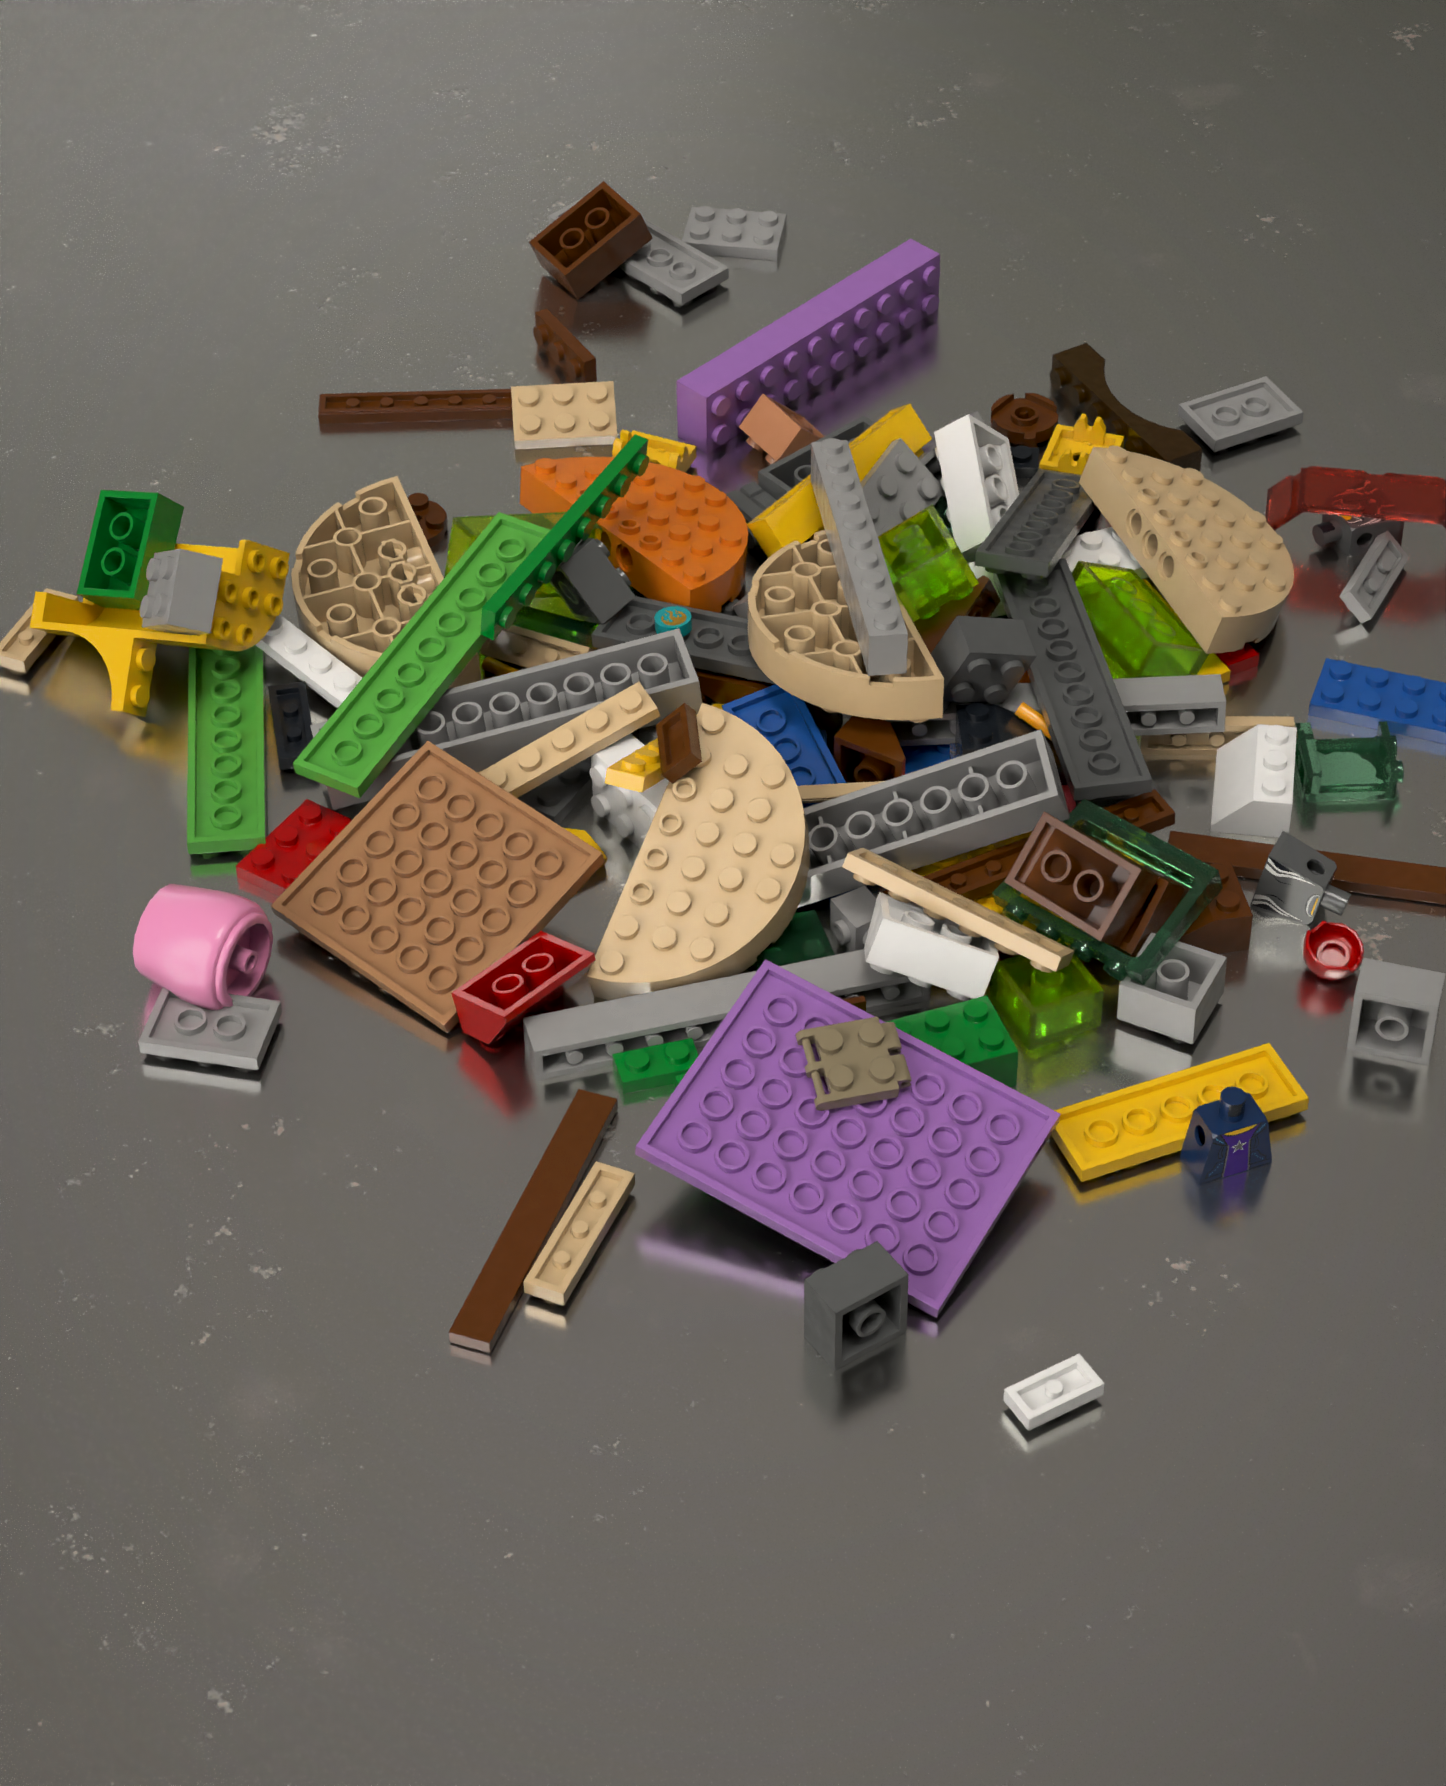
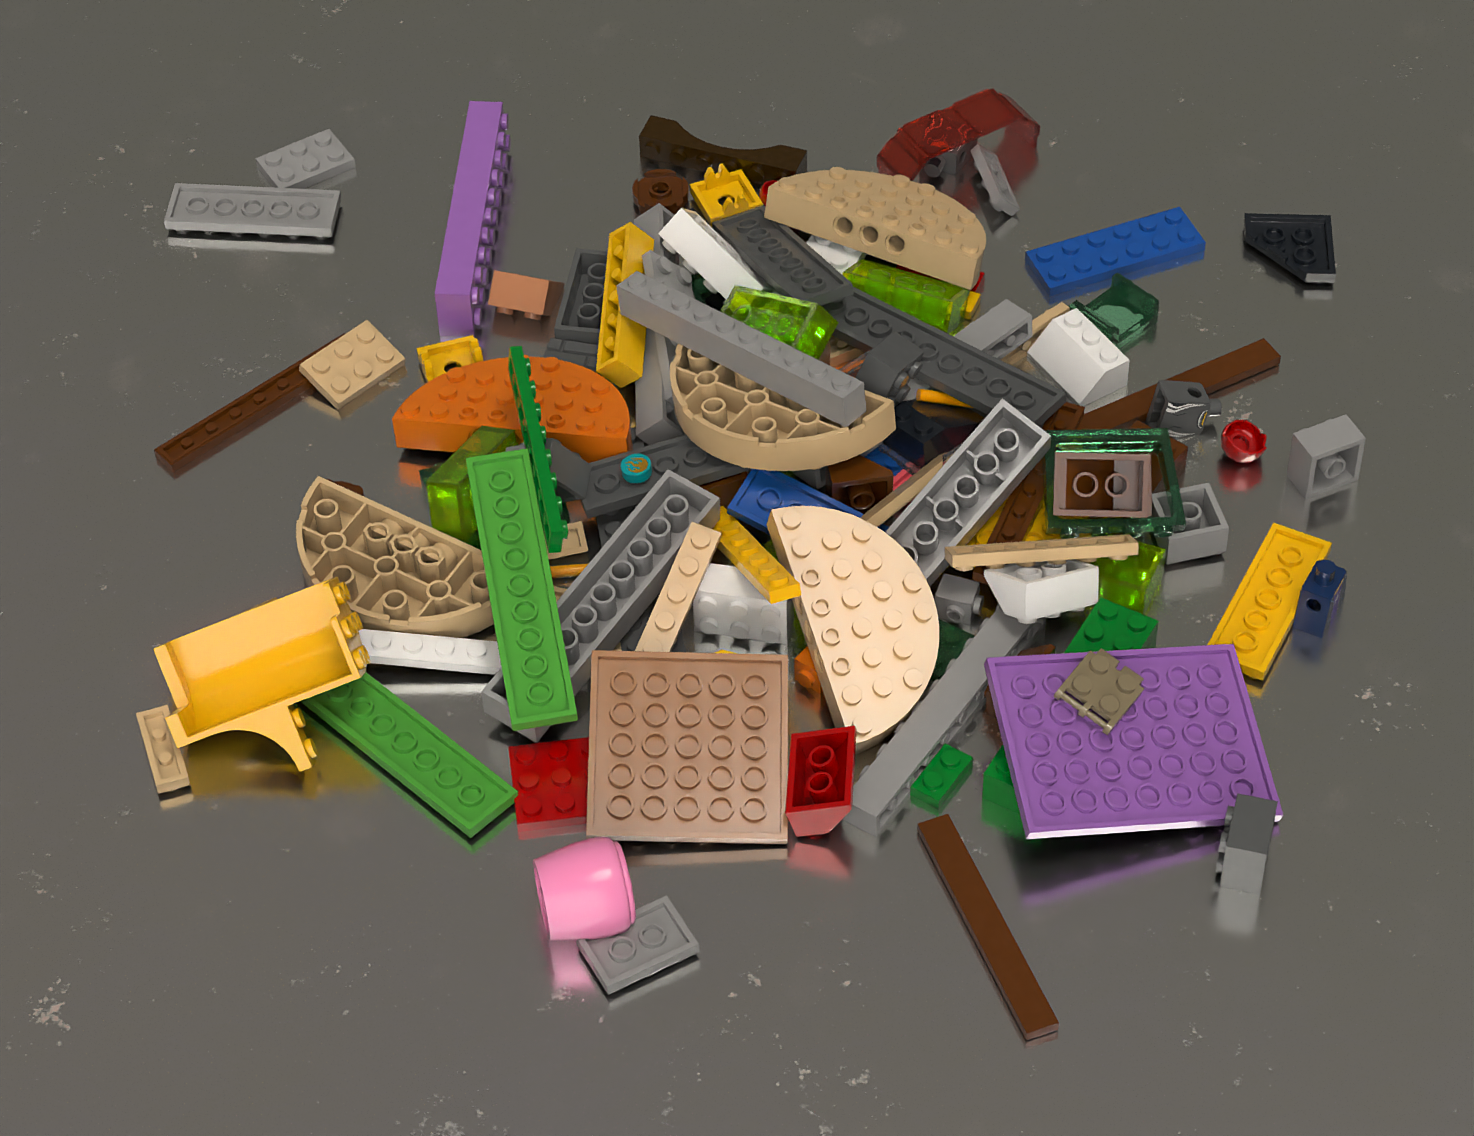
camera: 40 degrees left, 5 degrees up
green brick [76,490,184,610] -> none
light grey brick [140,549,223,635] -> none
black plate [268,682,313,770] -> none
tan plate [523,1161,635,1306] -> none
reddish brown brick [529,181,653,299] -> none
reddish brown plate [533,308,597,383] -> none
reddish brown tile [656,703,702,784] -> none
white plate [1003,1354,1105,1431] -> none
light grey plate [1178,376,1304,452] -> none

